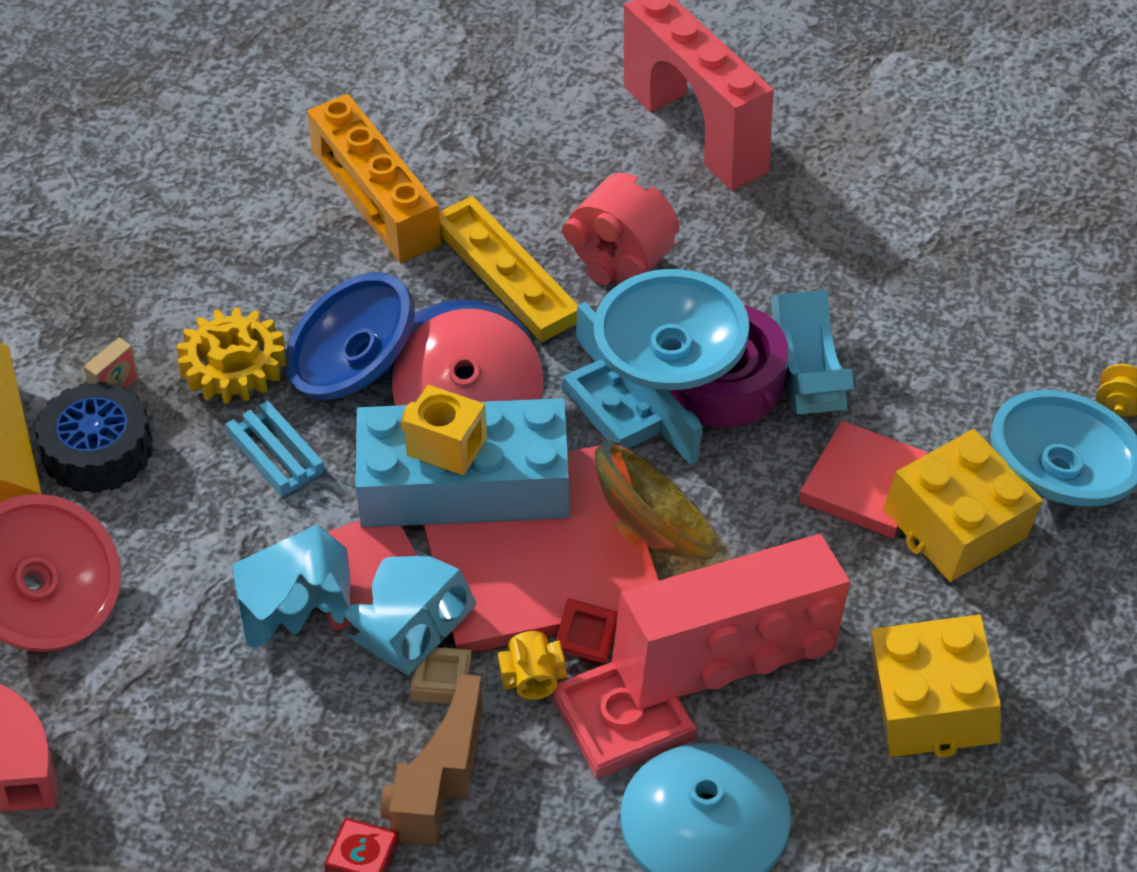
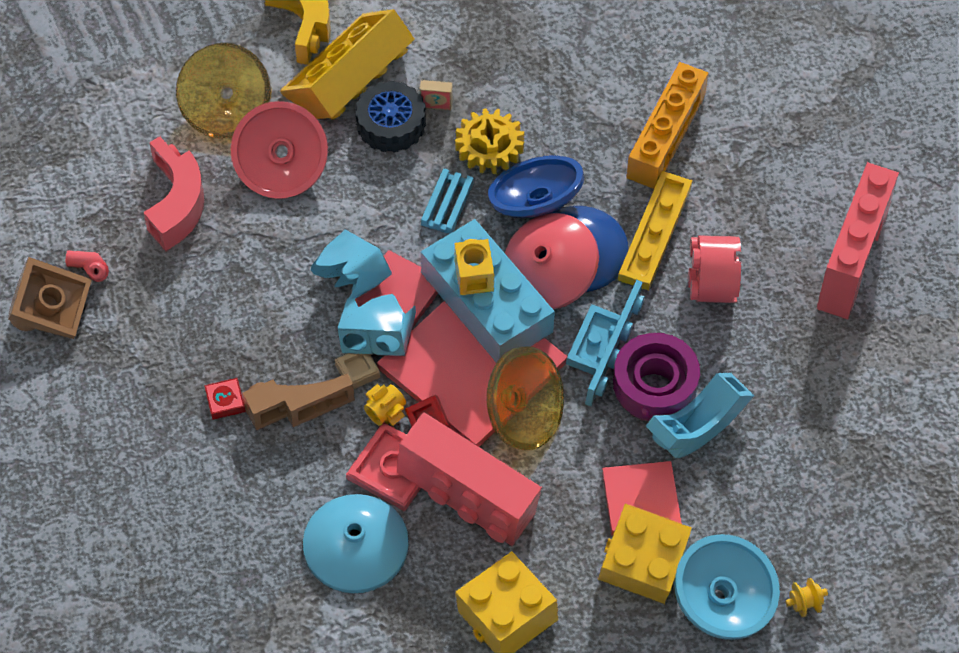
camera: 55 degrees right, 10 degrees up
medium azure dish [594,269,749,390] -> none

